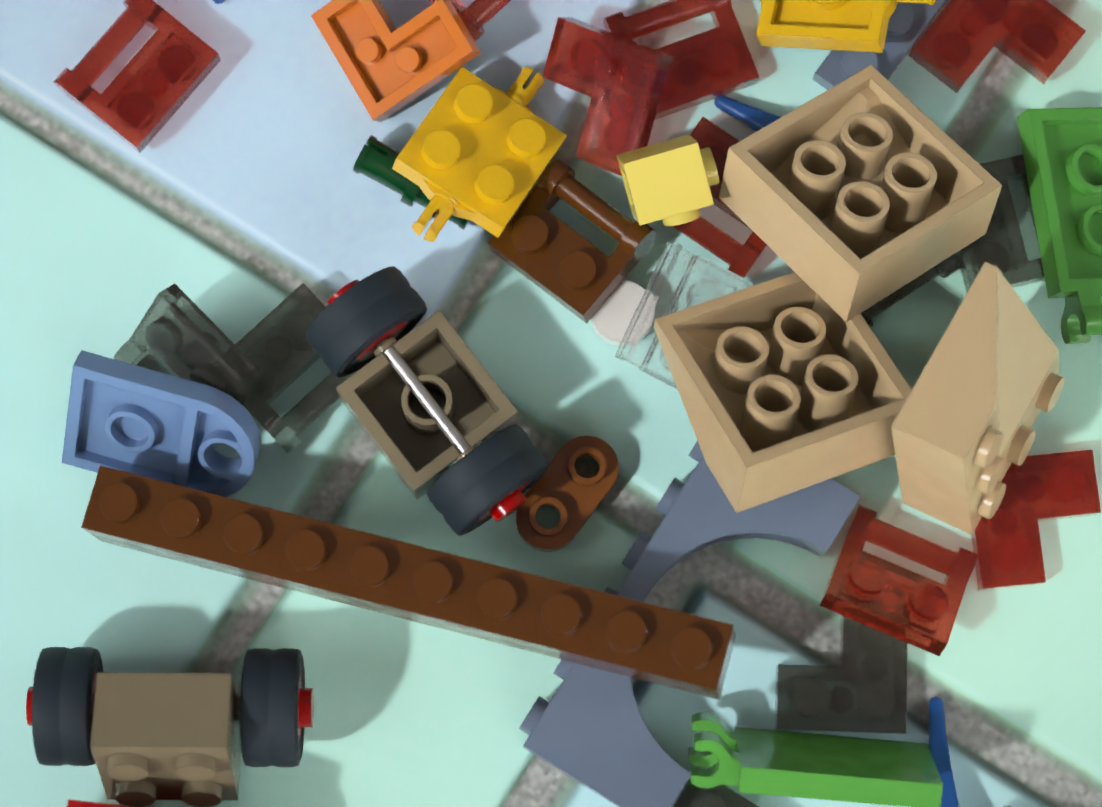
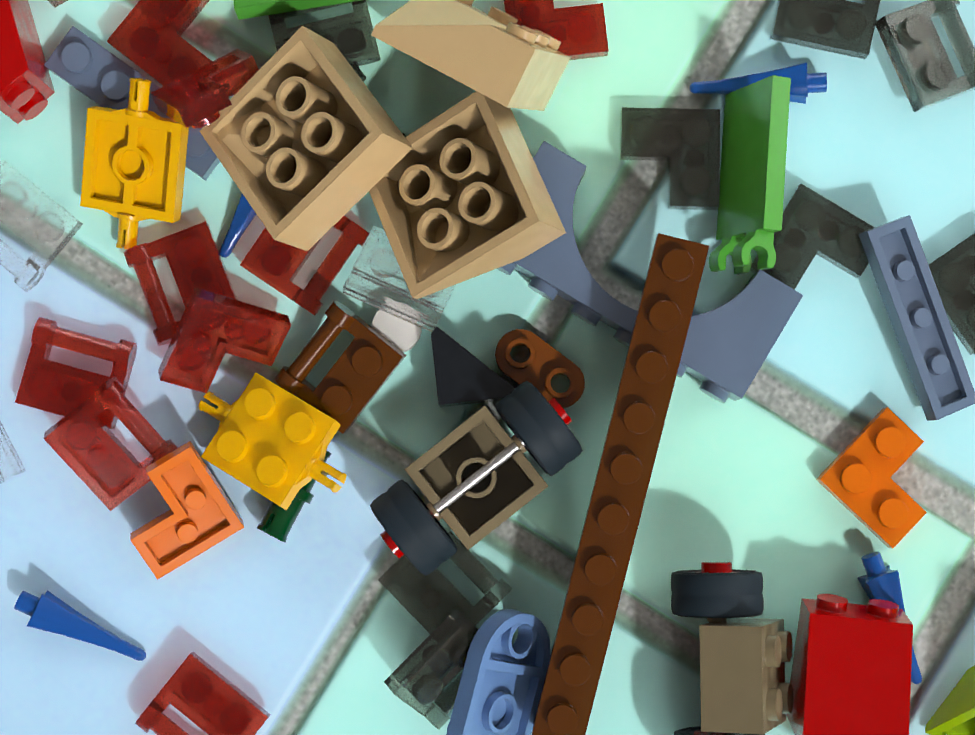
camera: 85 degrees left, 5 degrees up
light yellow brick [616,134,719,226] -> none
clear red plate [819,504,978,656] -> none
none -> clear red plate [150,49,259,129]
none -> black slope [431,327,515,407]

